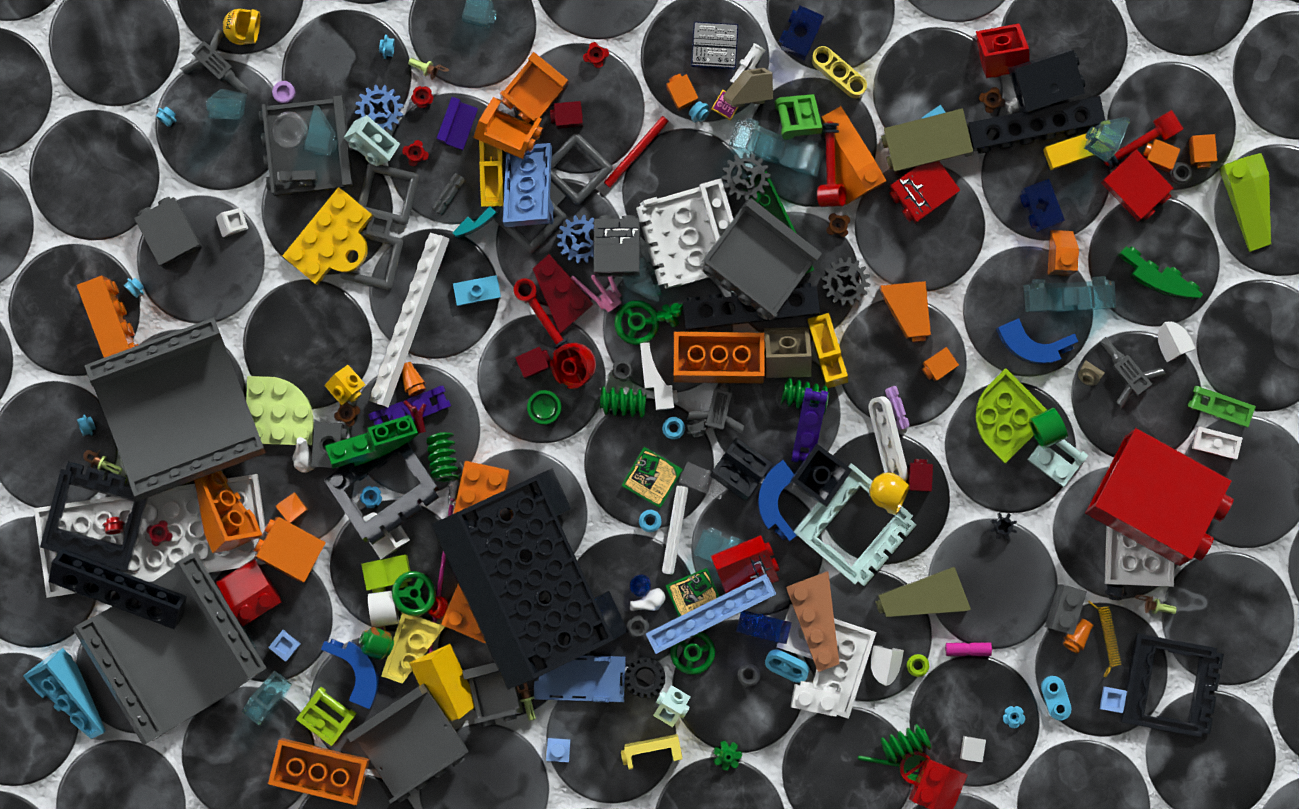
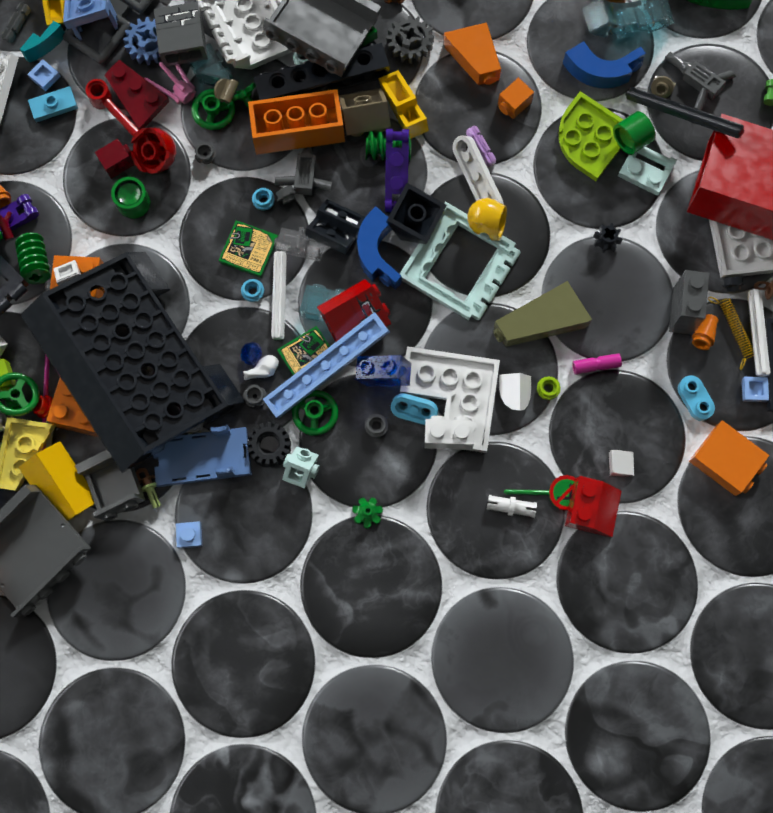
camera: 10 degrees left, 10 degrees down
green piece [600,386,646,418] -> none
light yellow panel [621,734,683,770] -> none
white slope [640,343,678,411] -> none
nougat wing [786,571,839,672] -> none
green piece [880,724,931,763] -> none
dark red brick [908,459,933,492] -> none
medium azure plate [1003,706,1025,728] -> none
white brick [1158,321,1196,362] -> none
none -> light blue plate [27,59,61,92]
none -> white slope [53,260,81,285]
none -> dark tan plate [214,79,239,104]
none -> white pin [487,495,537,518]
none -> black axle [625,87,744,138]
none -> orange brick [689,420,770,496]
none -> white axle [747,289,770,377]

